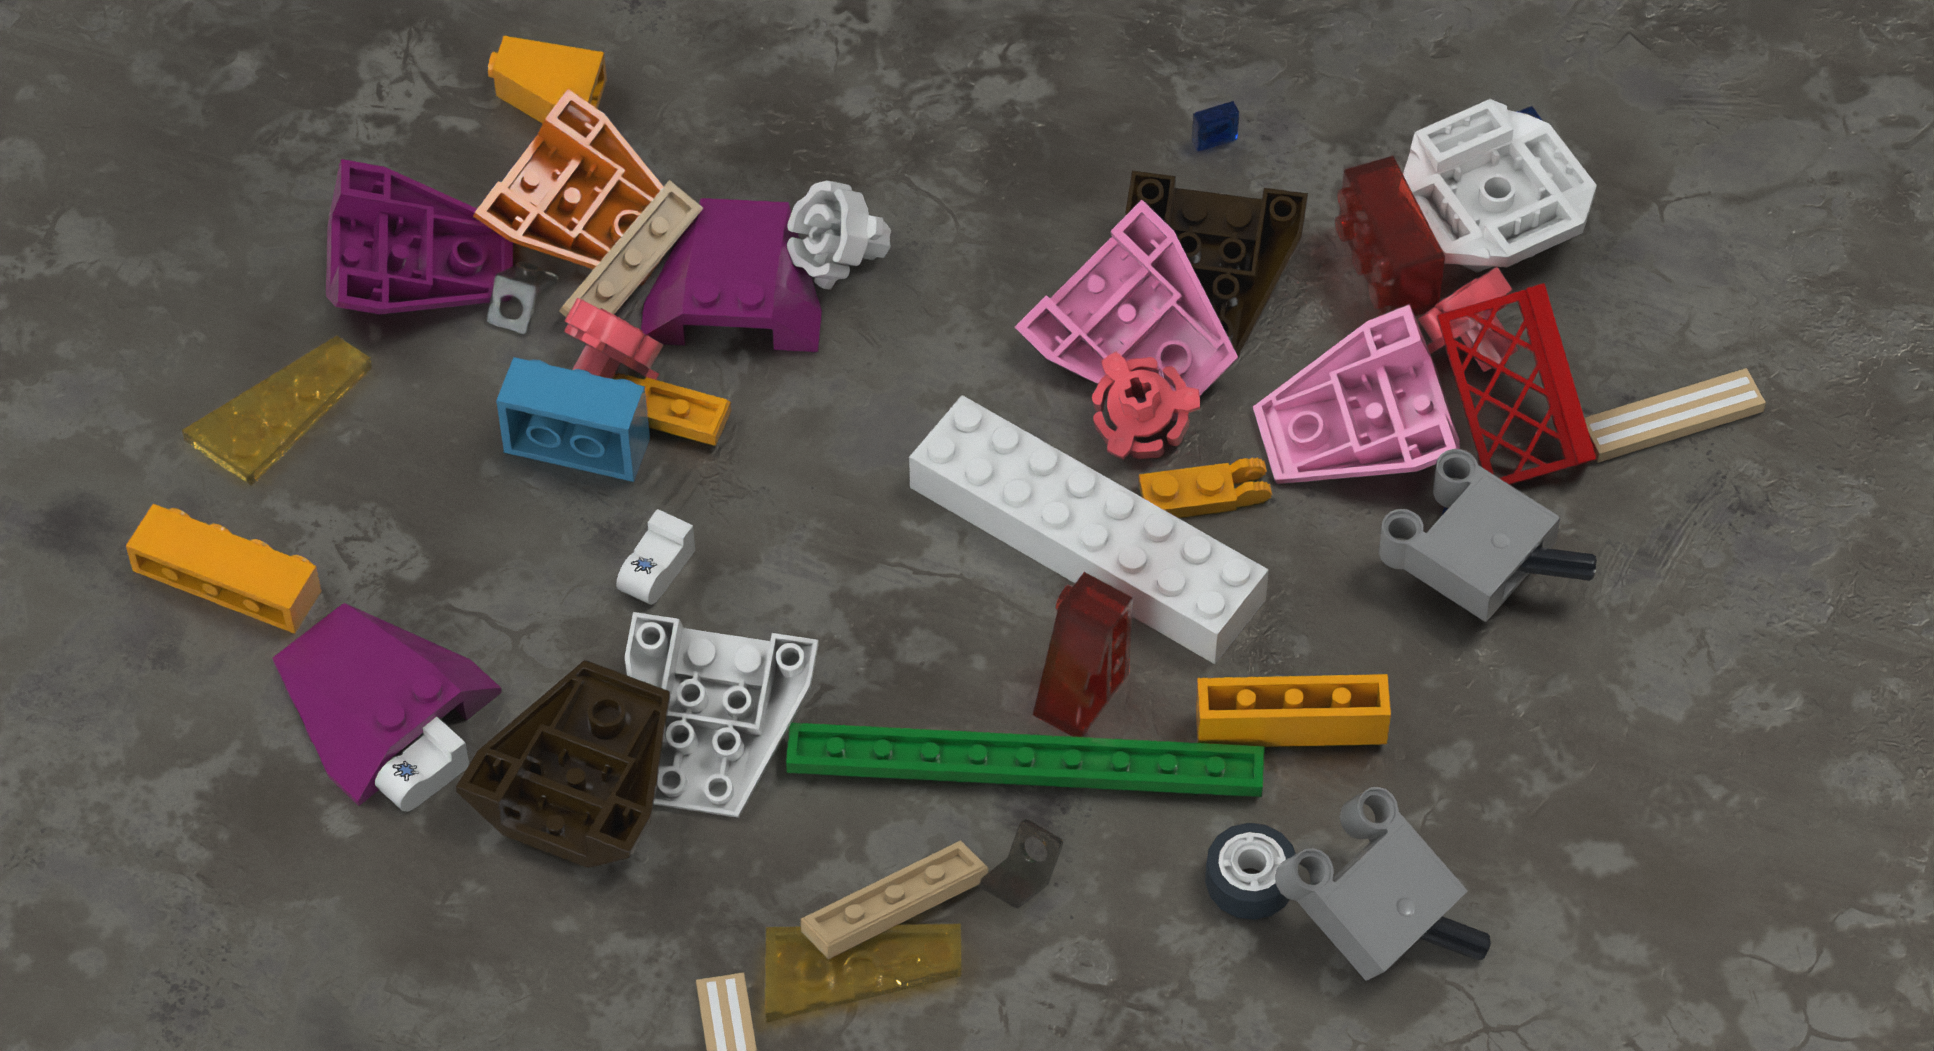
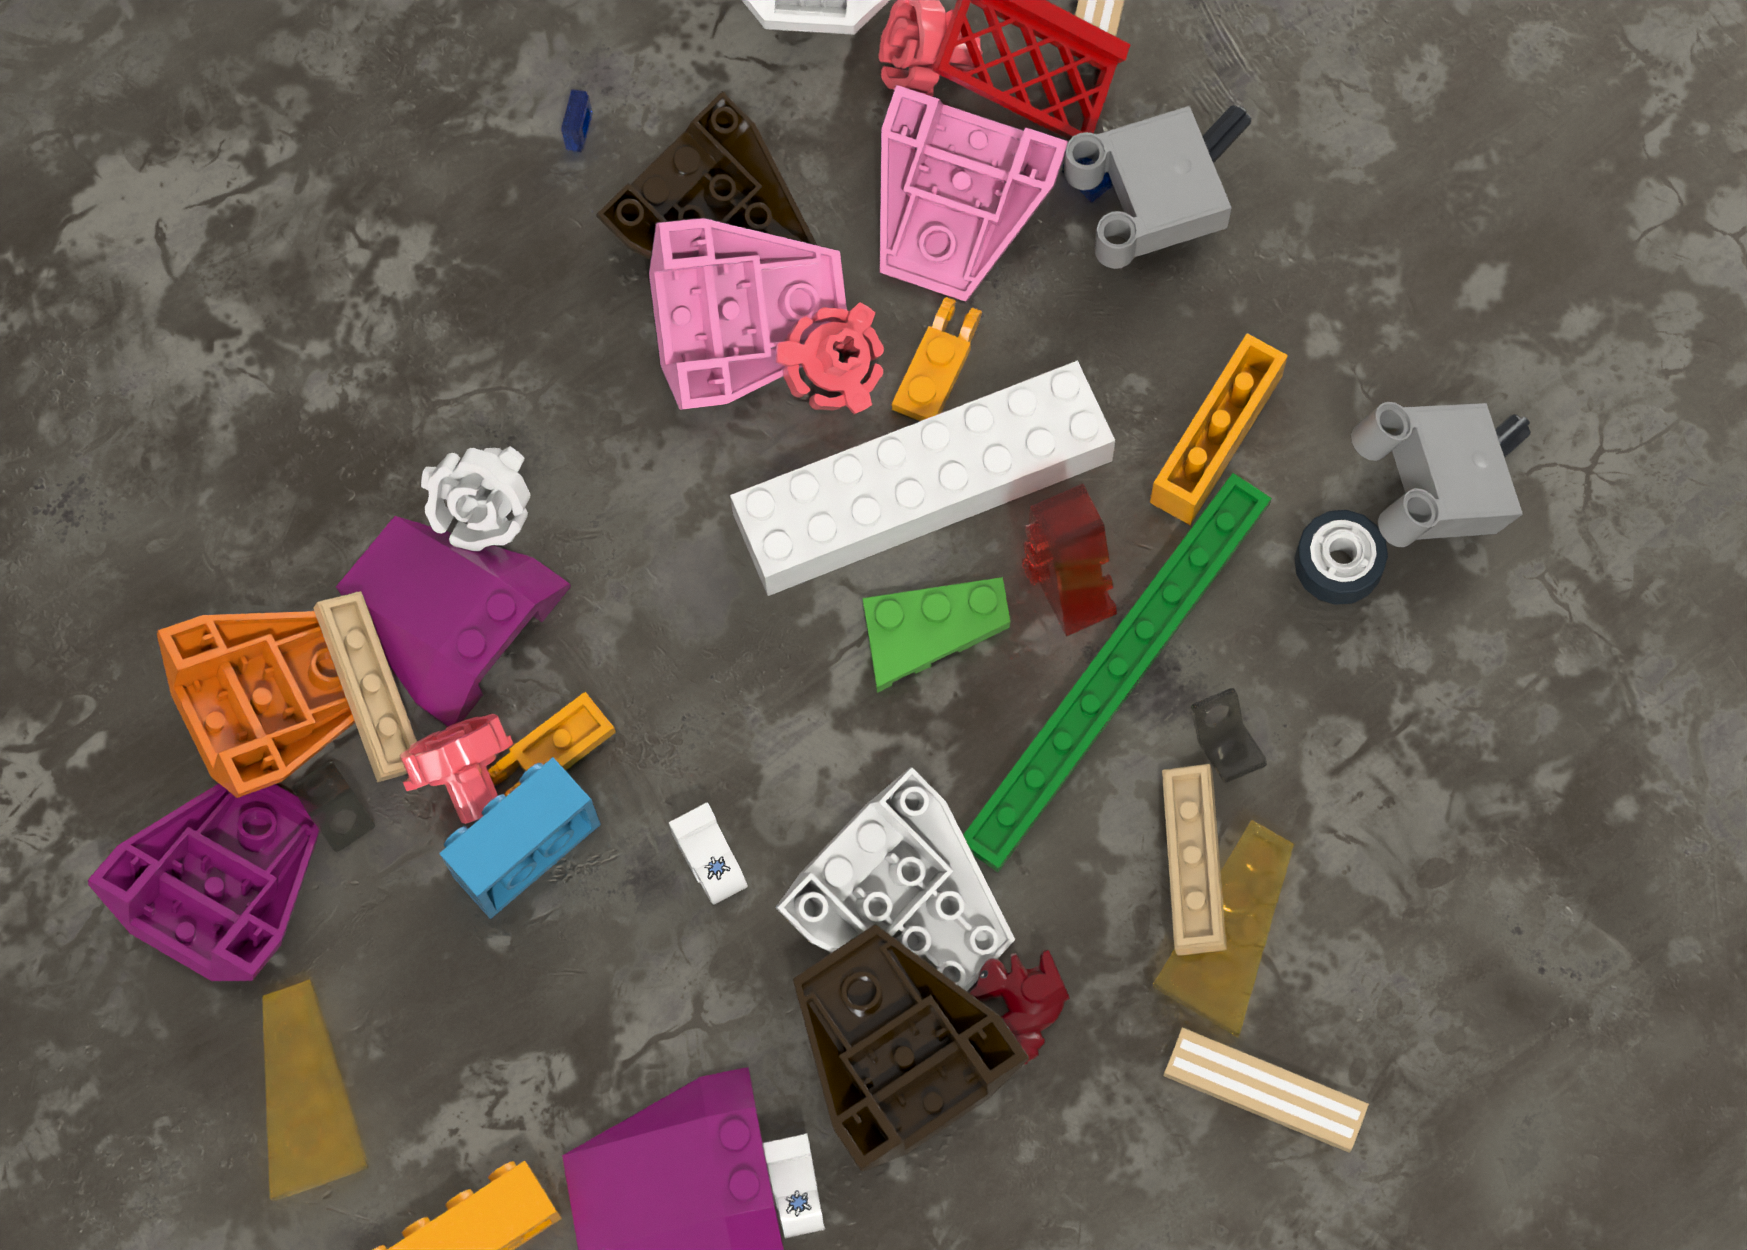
camera: 55 degrees left, 15 degrees up
light orange slope [488,36,607,124] -> none
clear red brick [1335,156,1445,316] -> none
none -> bright green wing [863,577,1010,693]
none -> dark red animal [970,949,1070,1065]

